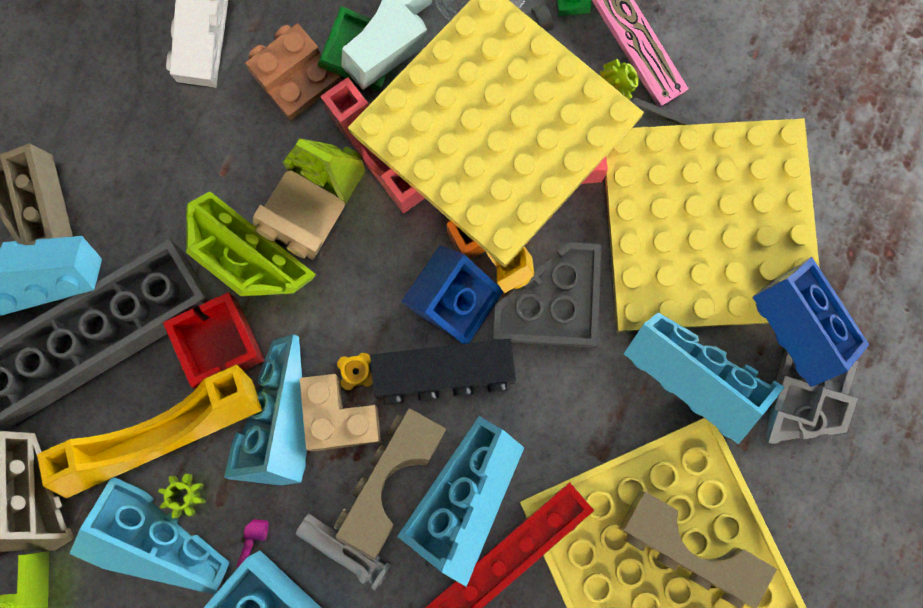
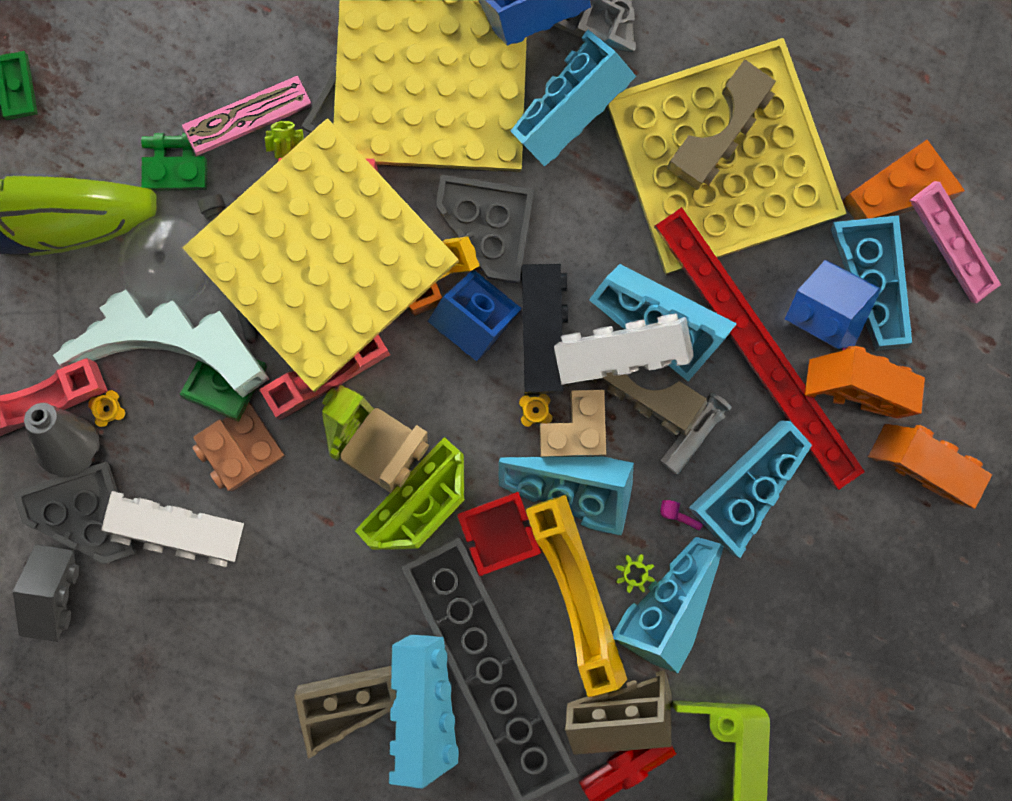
camera: 85 degrees left, 5 degrees up
none -> white wedge [554,313,694,384]

